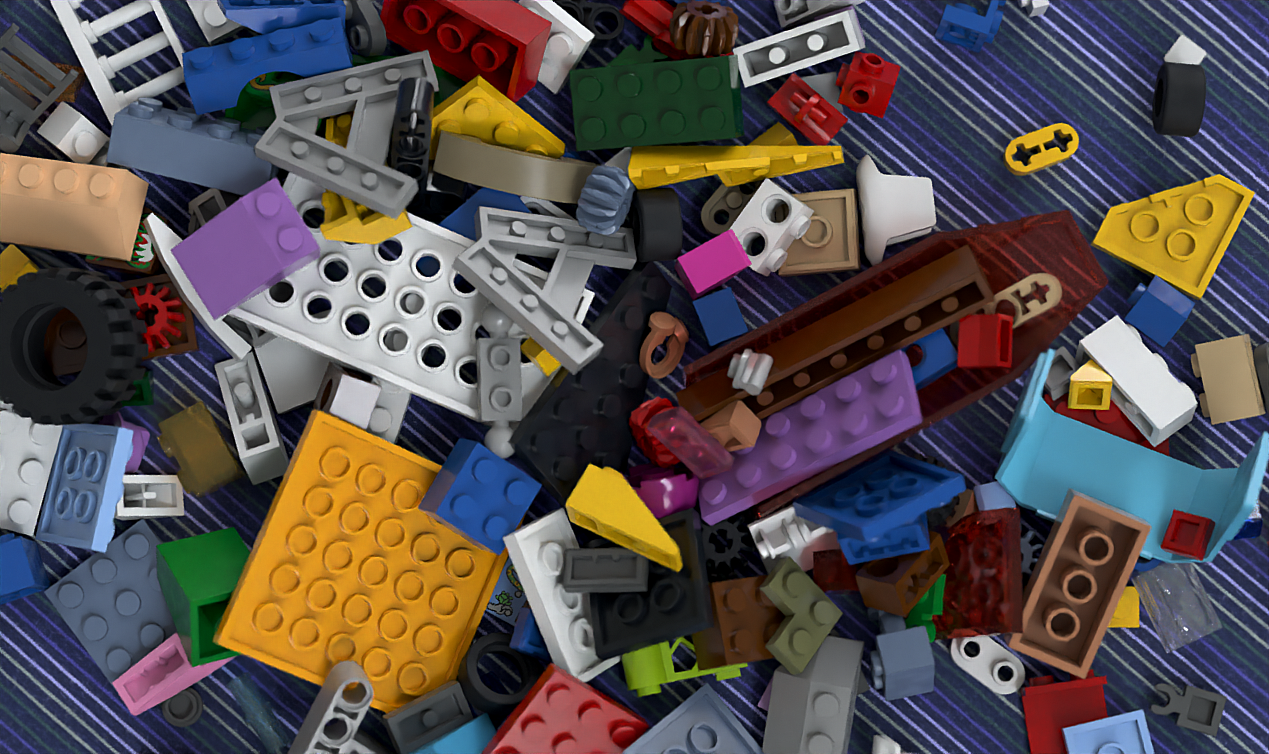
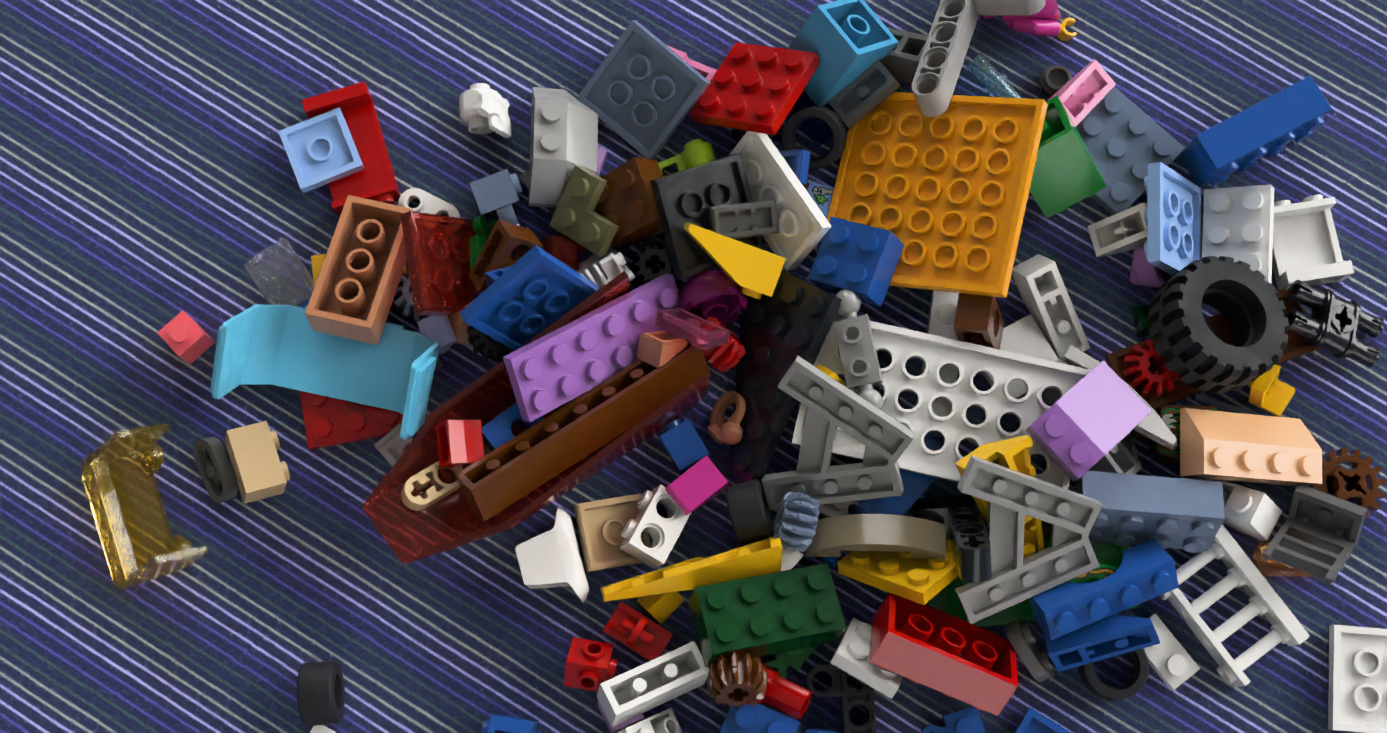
camera: 170 degrees right, 5 degrees down
clear yellow brick [157,401,244,499] -> none
dark tan plate [701,179,765,237] -> none
light grey plate [727,348,773,395] -> none
light grey tile [801,71,843,113] -> none
yellow beam [1003,123,1079,176] -> none
yellow slope [1068,359,1112,410] -> none
white brick [1075,315,1198,447] -> none
yellow plate [1091,174,1255,300] -> none
blue brick [1124,275,1195,348] -> none
dark grey plate [1148,684,1227,736] -> none
red tile [1160,509,1216,561] -> none

